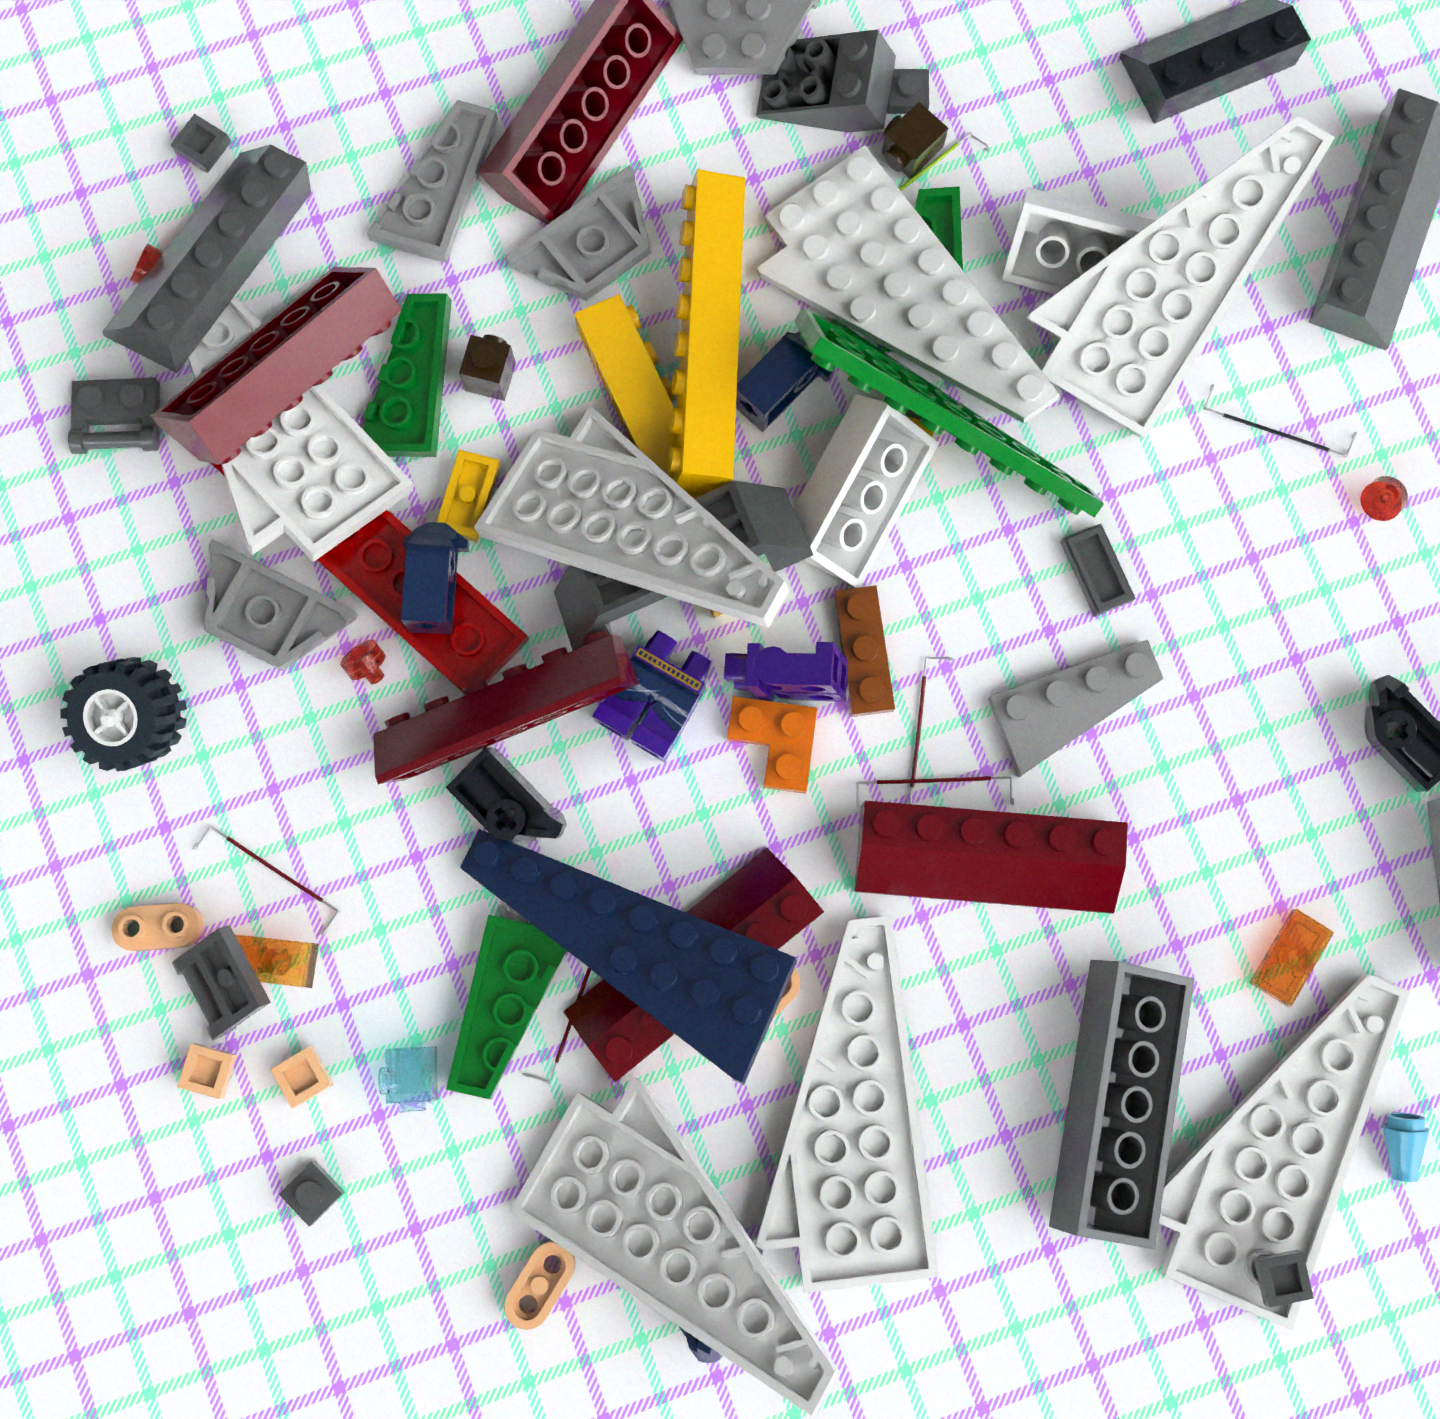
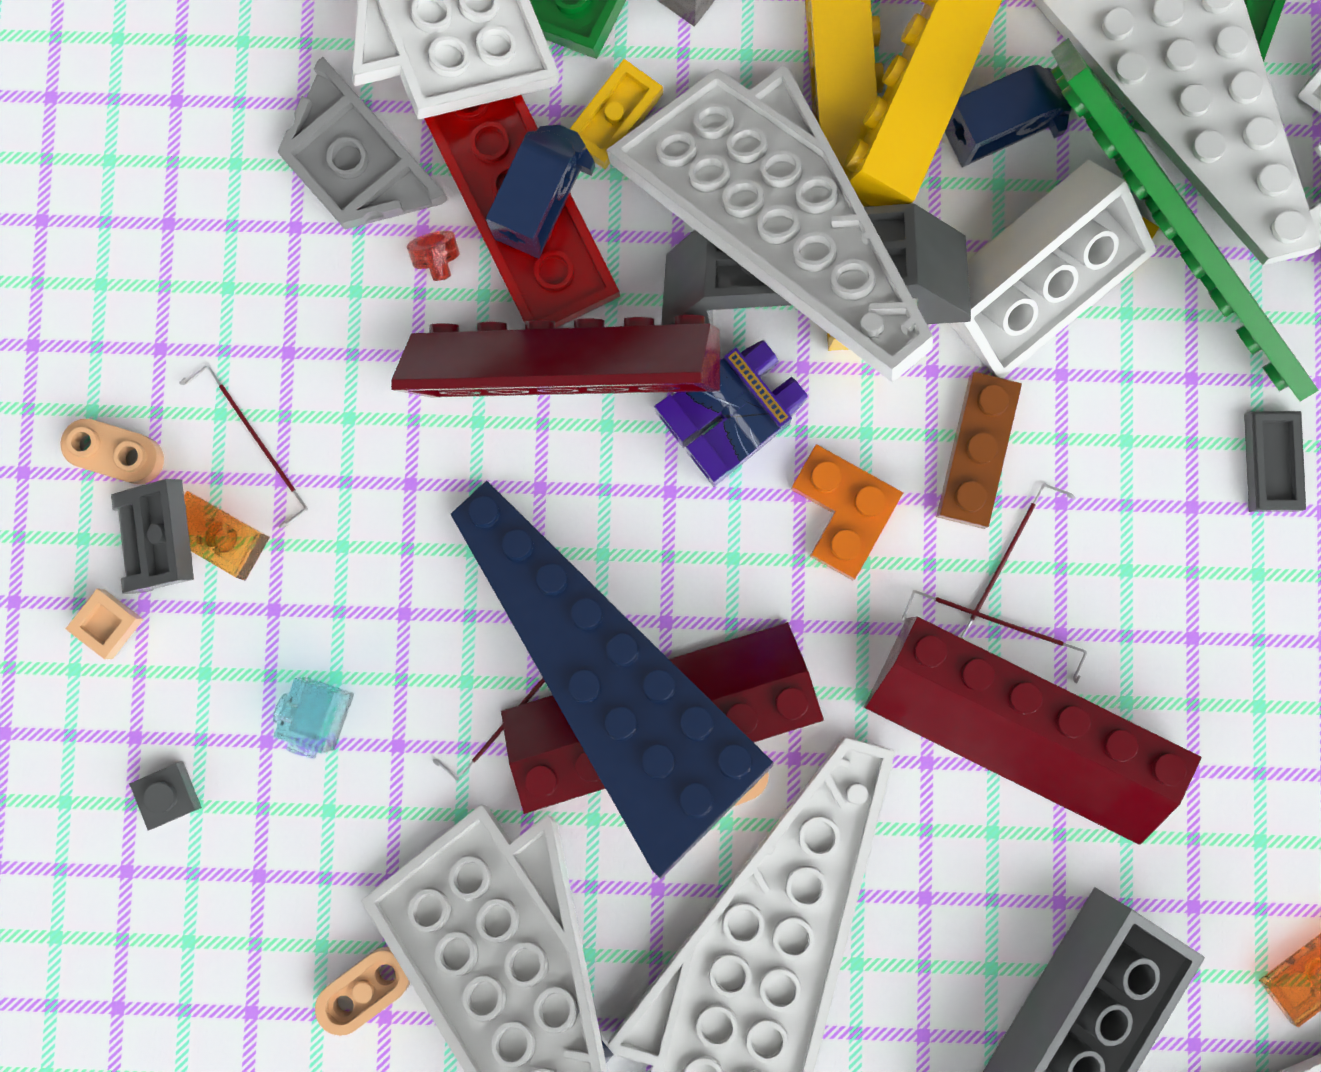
camera: 30 degrees right, 5 degrees up
black wheel [60,657,187,772] -> none
light nougat plate [270,1046,334,1109] -> none
black piece [445,747,567,842] -> none
green wing [446,915,566,1099] -> none
dark purple hips [724,642,848,702] -> none
light grey wing [988,640,1164,777] -> none

